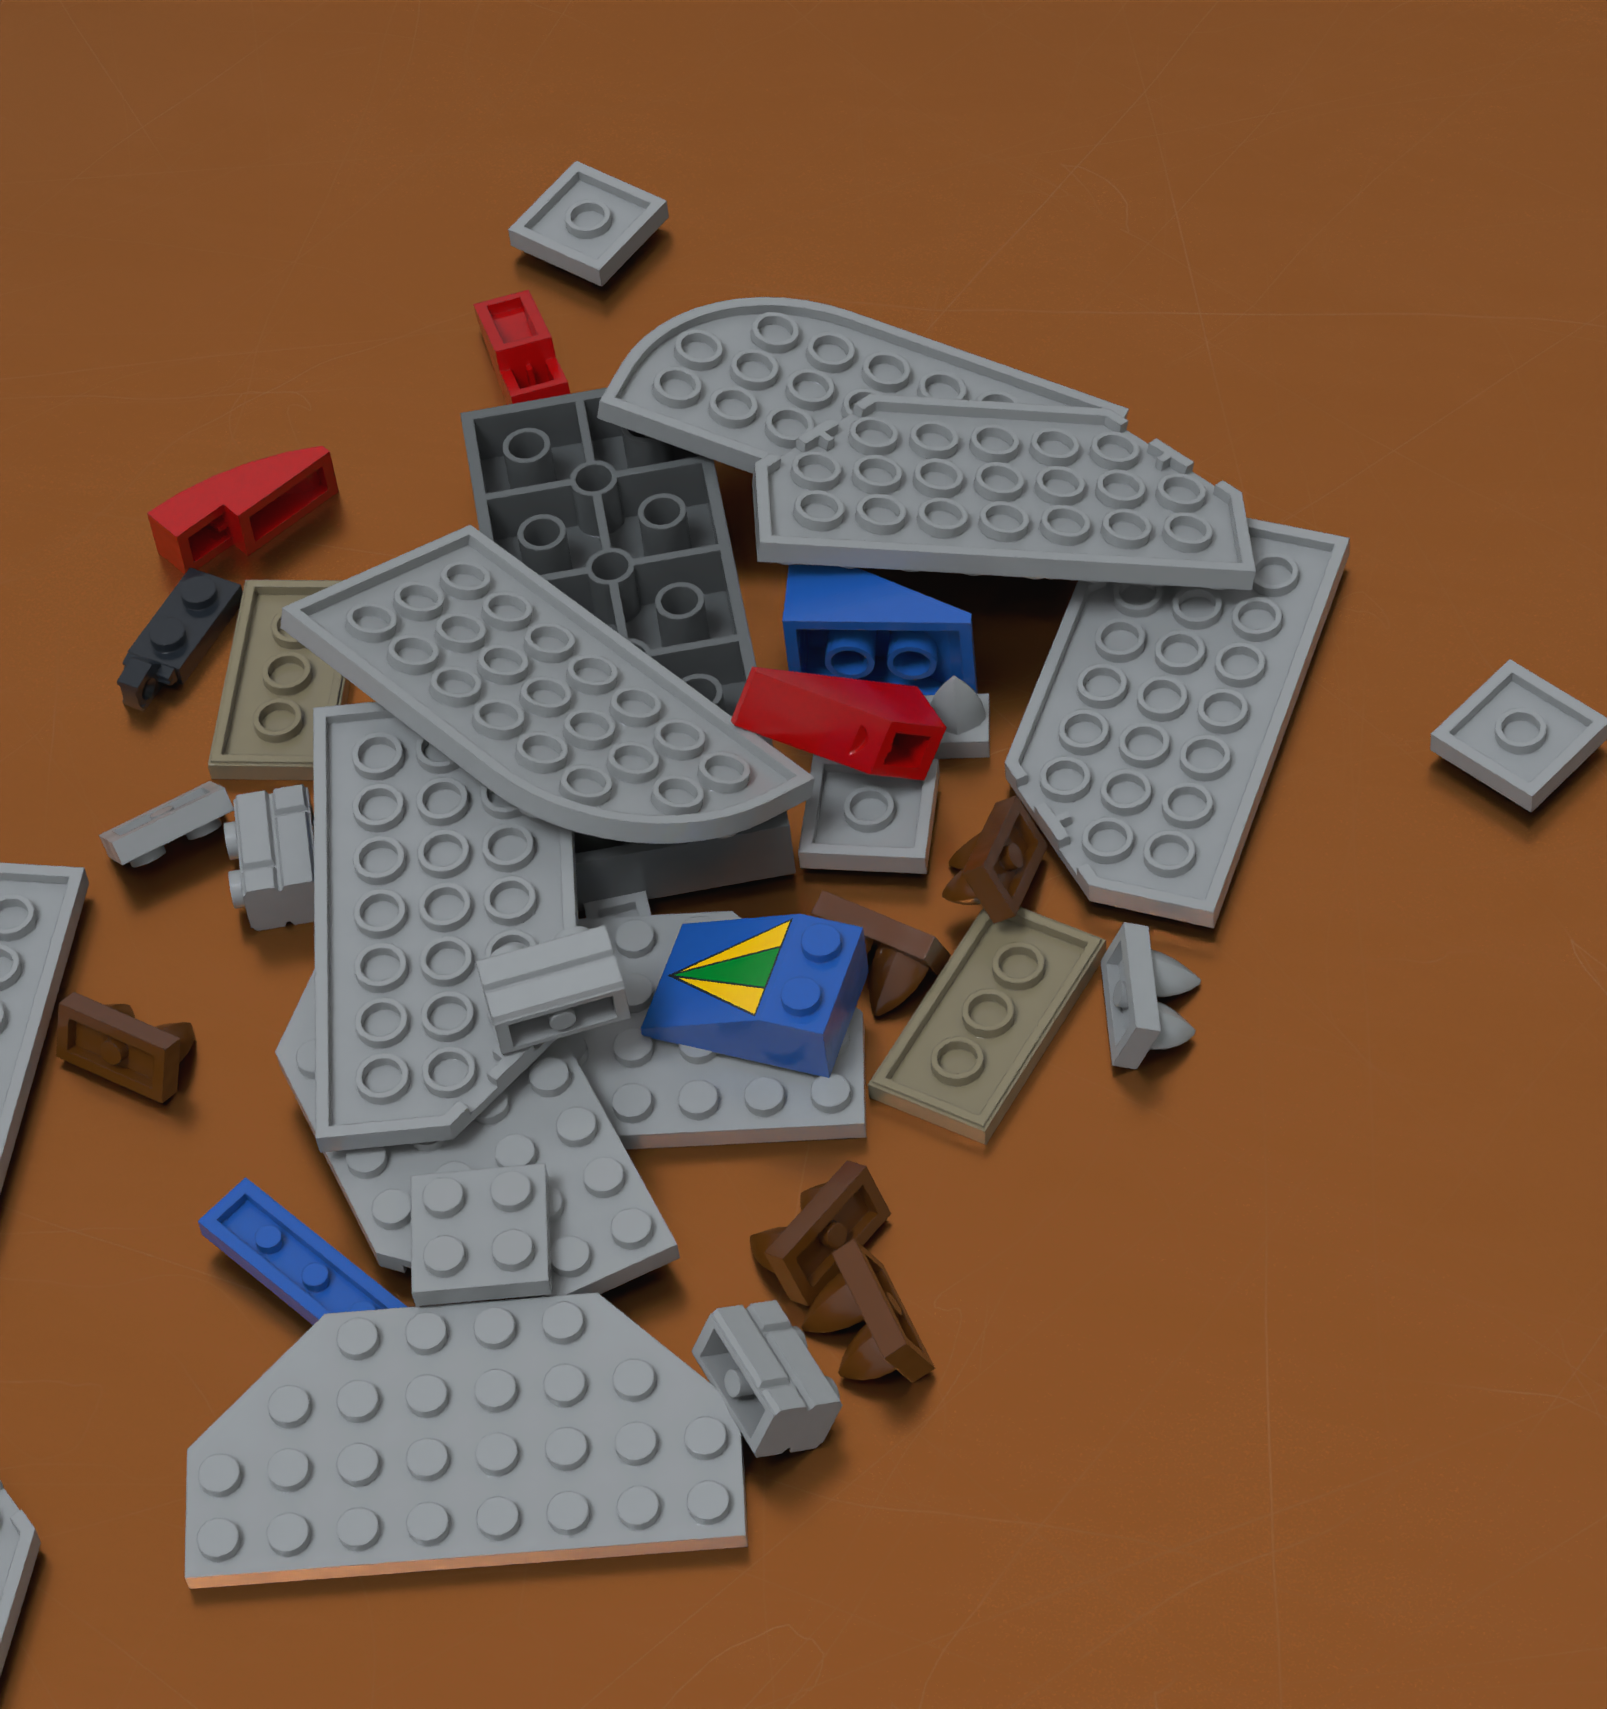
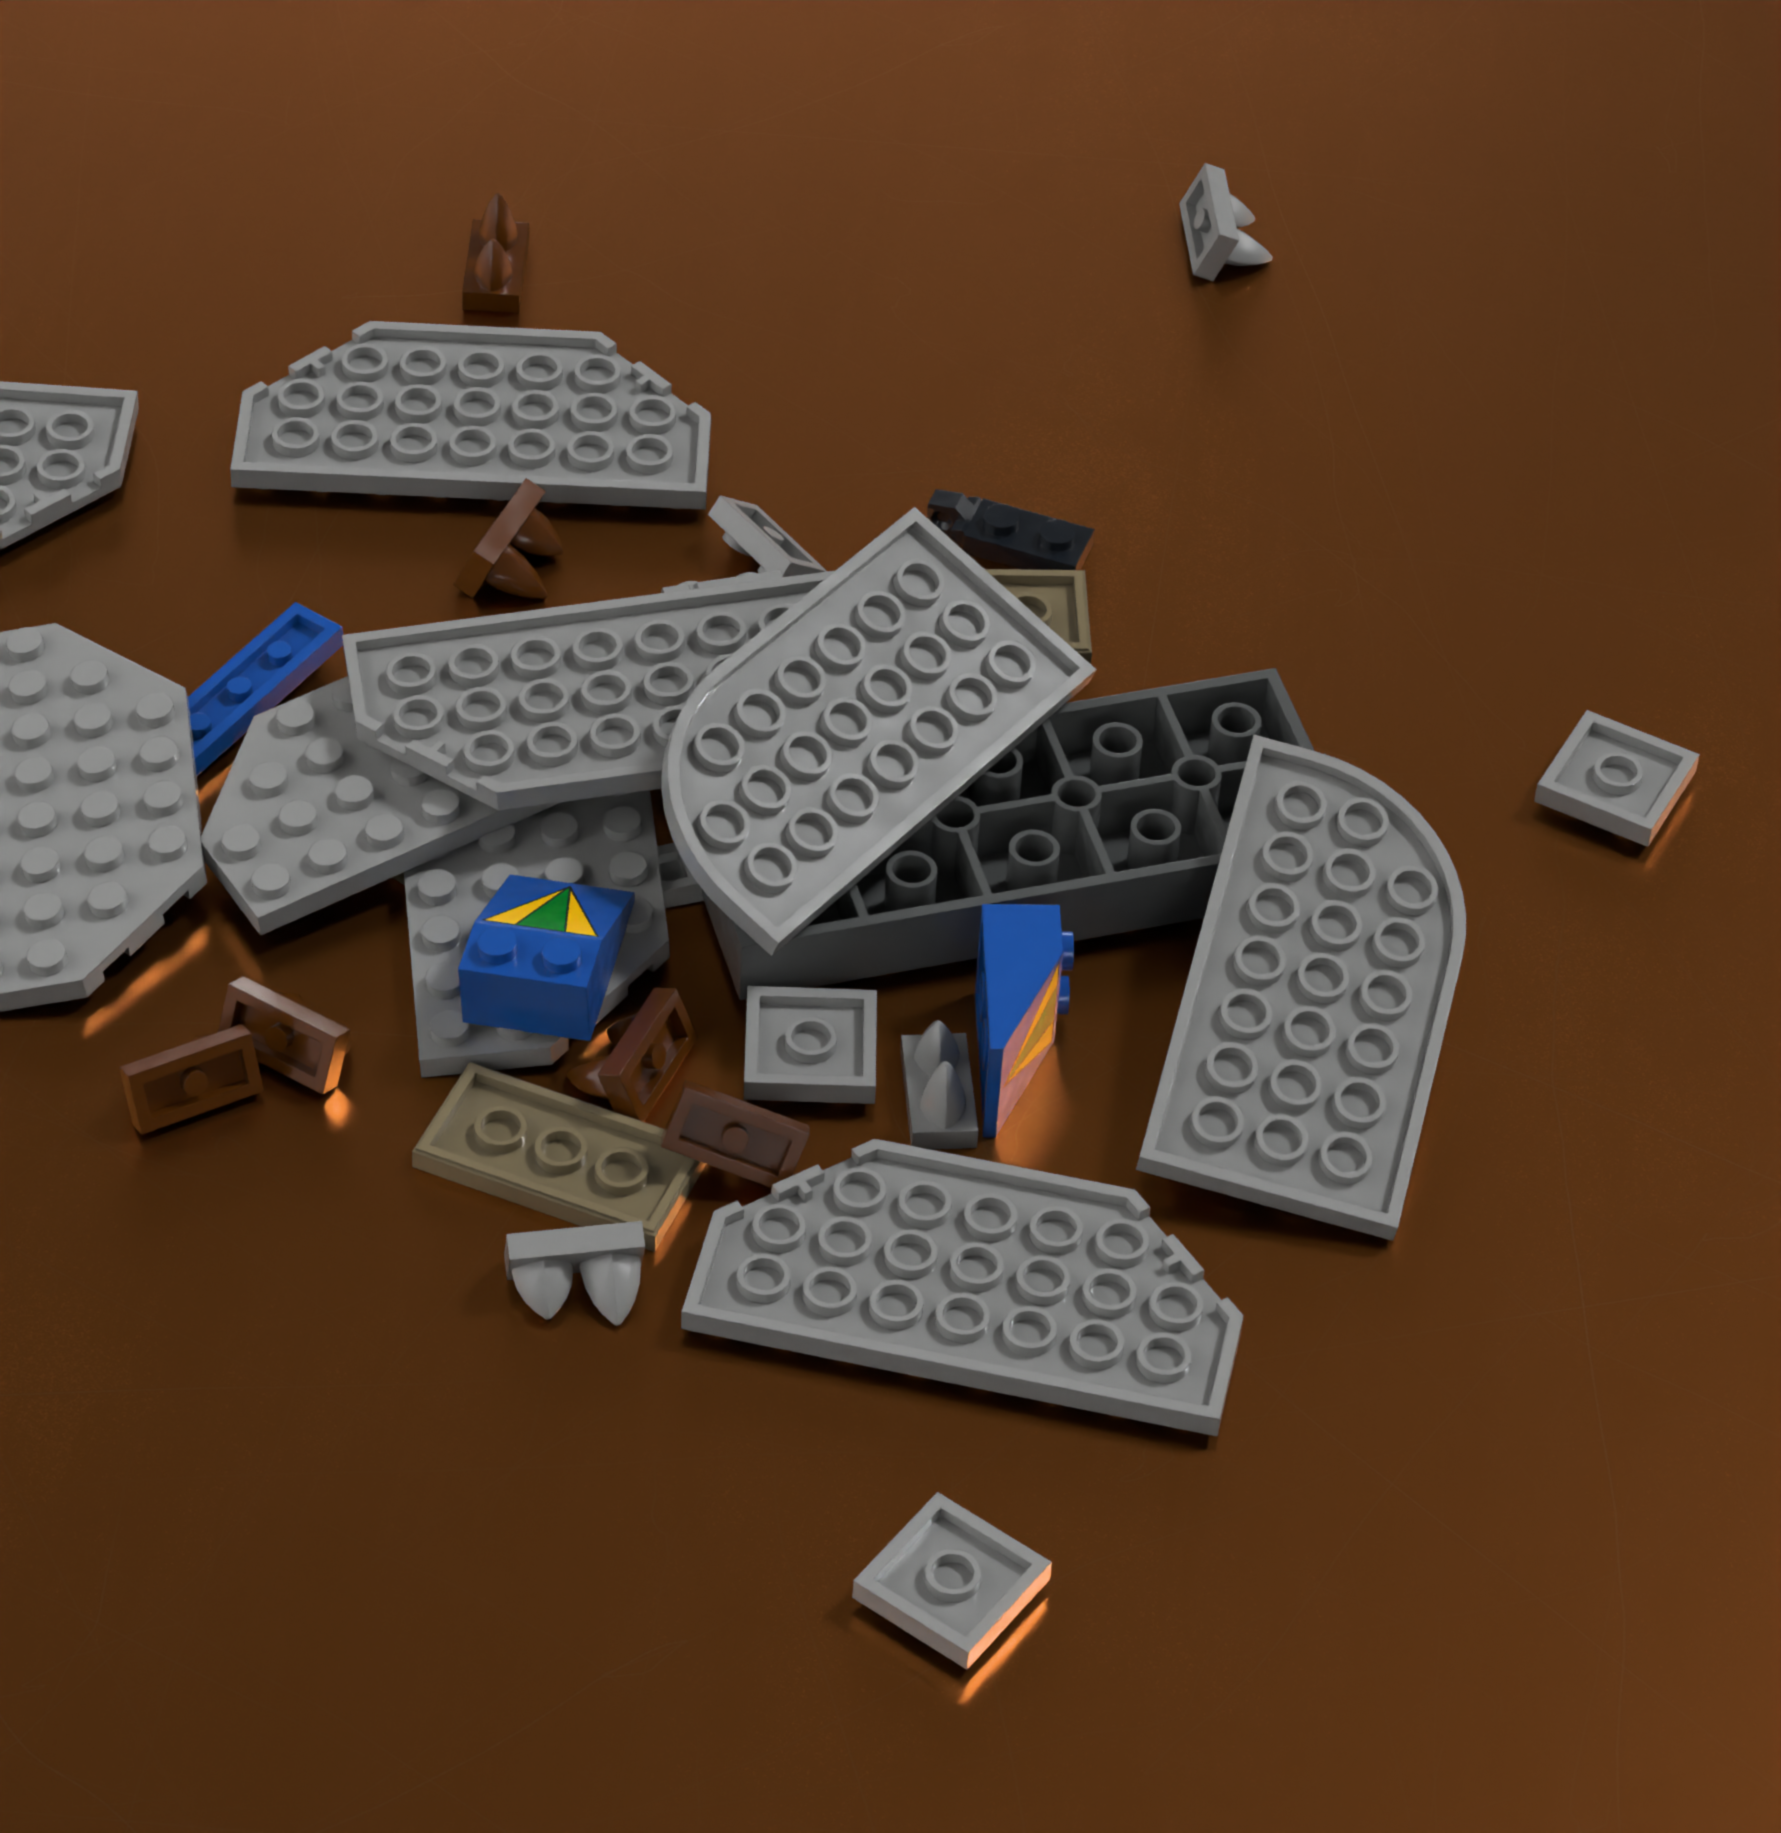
camera: 75 degrees right, 5 degrees down
red slope [147,446,339,575] -> none
light grey plate [410,1163,552,1306] -> none
red slope [473,289,571,405] -> none
light grey brick [476,925,631,1054] -> none
light grey brick [691,1300,843,1458] -> none
red slope [731,666,947,781] -> none
light grey plate [752,394,1256,590] -> none

